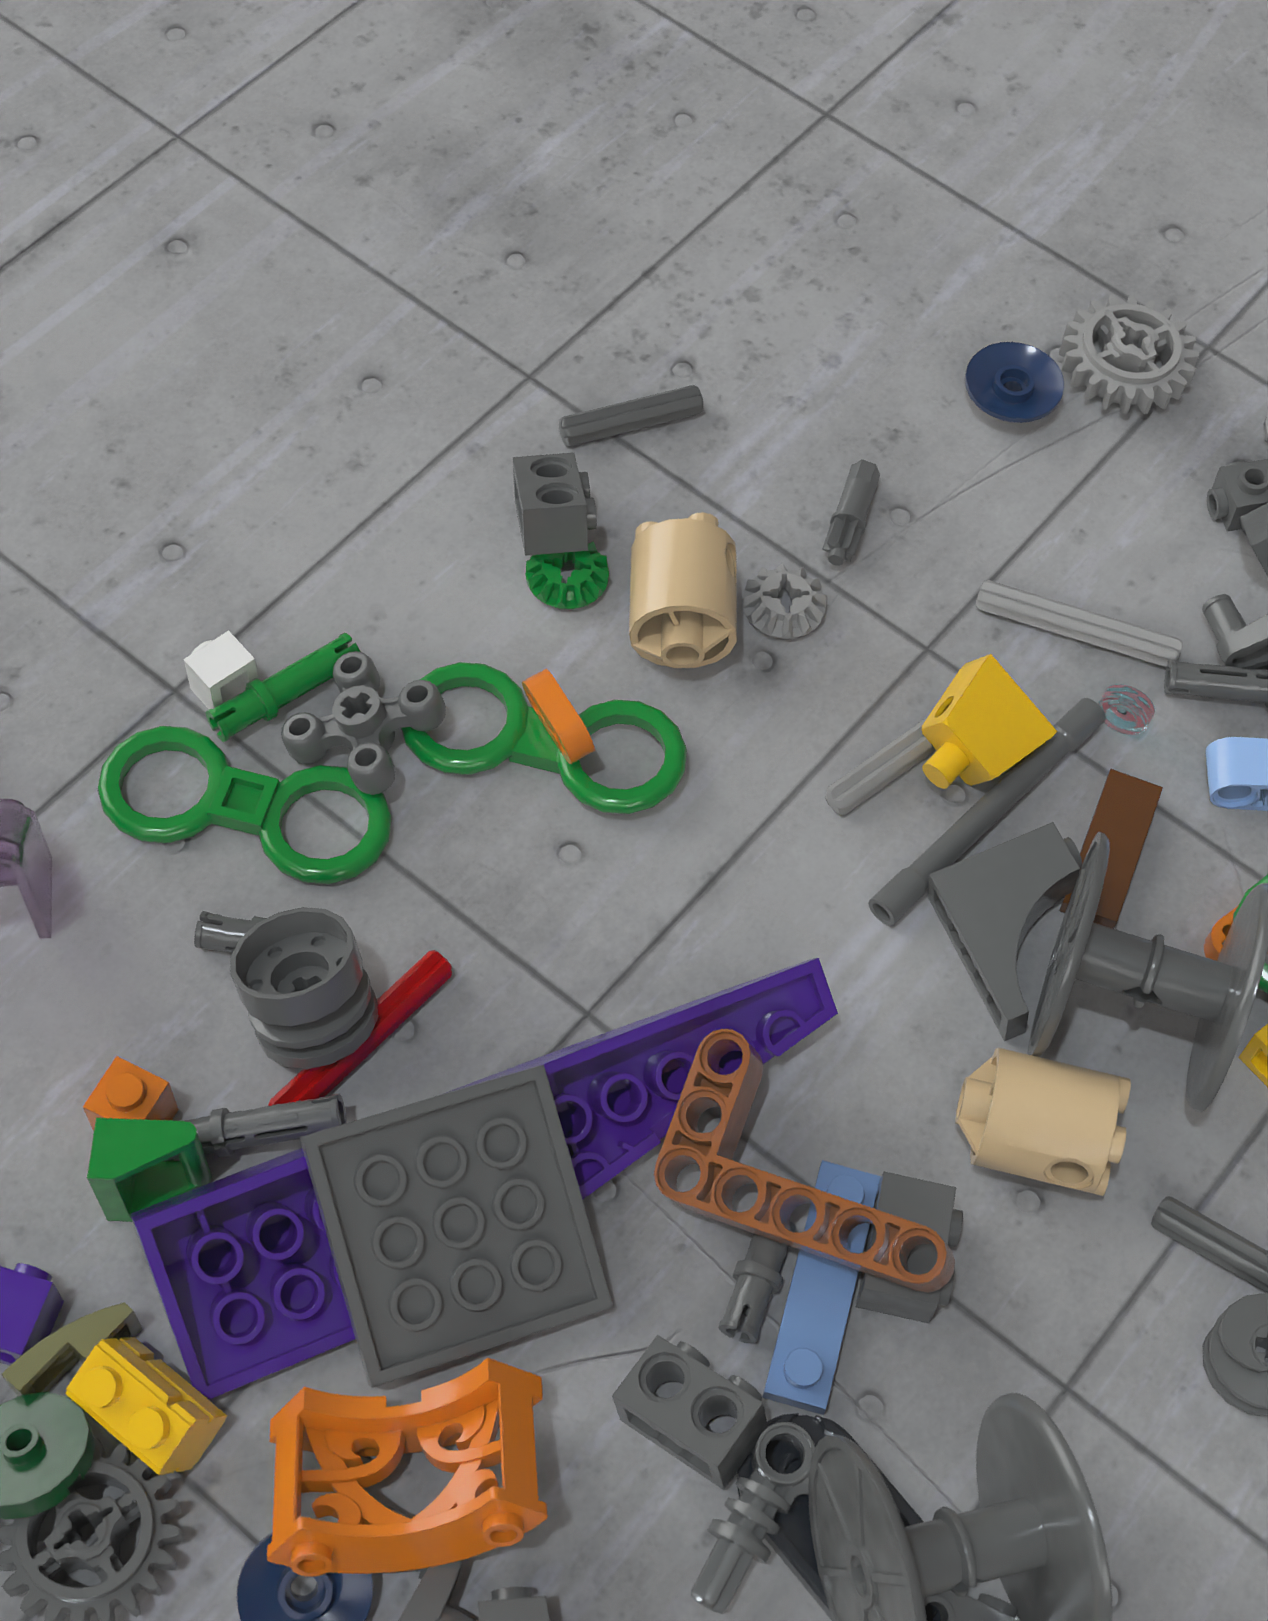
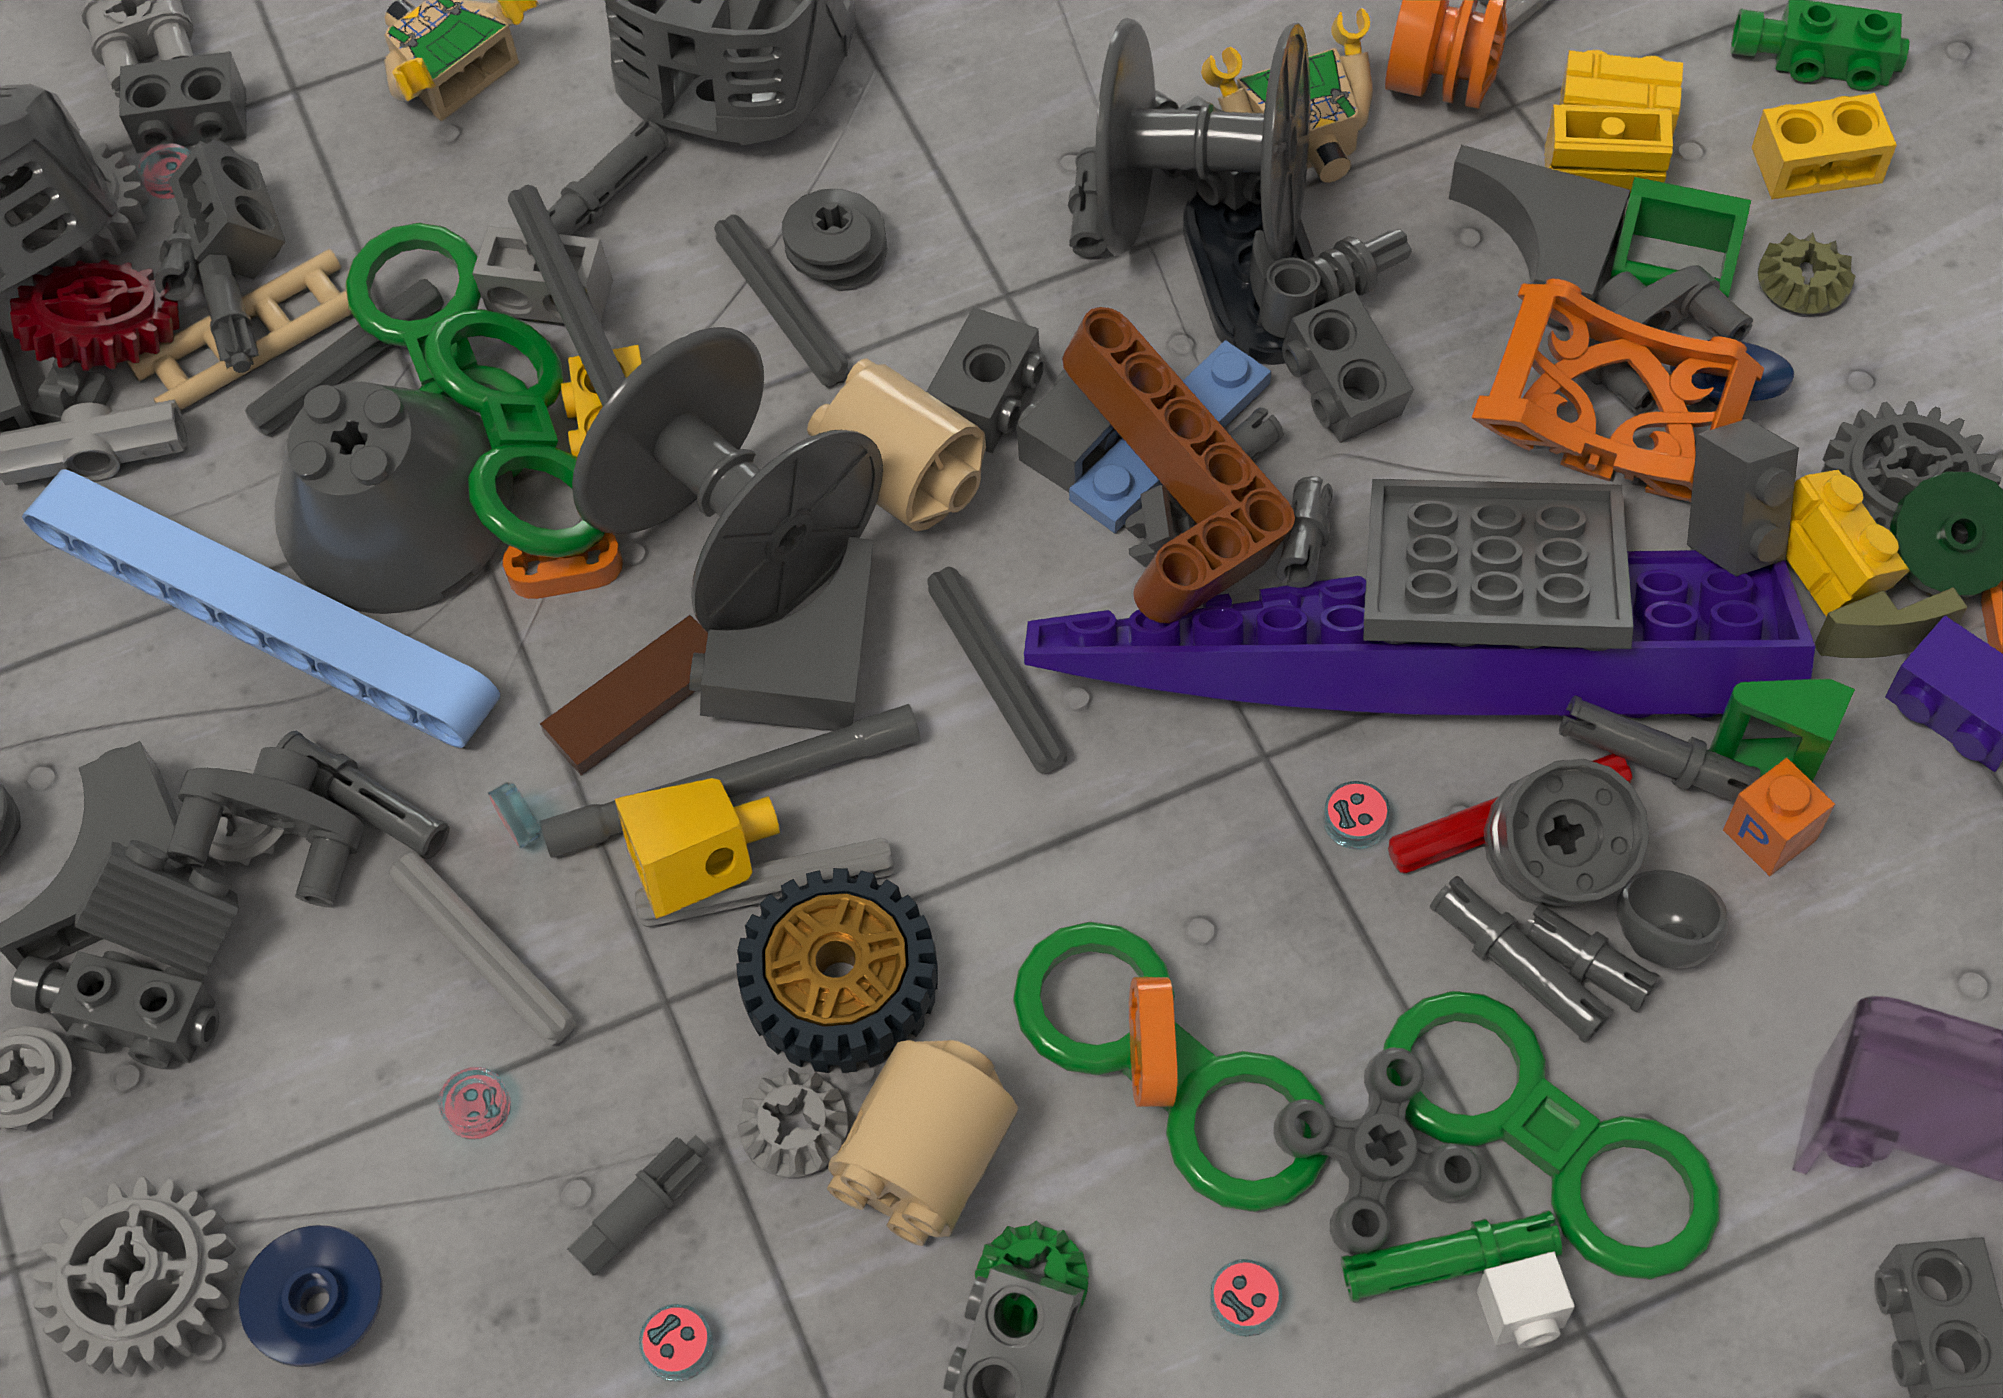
camera: 145 degrees left, 0 degrees up
none -> clear light blue tile [438,1067,511,1140]
none -> tile [639,1304,714,1382]
none -> wheel [736,868,938,1073]
none -> dark grey brick [926,307,1045,453]
none -> dark grey axle [927,567,1067,774]
none -> dark grey tile [1125,485,1194,567]
none -> tile [1210,1259,1282,1337]
none -> dark grey pin [1277,476,1333,588]
none -> tile [1323,781,1390,849]
none -> dark grey pin [1430,876,1614,1043]
none -> dark grey piece [1617,870,1728,969]
none -> dark grey brick [1687,419,1799,576]

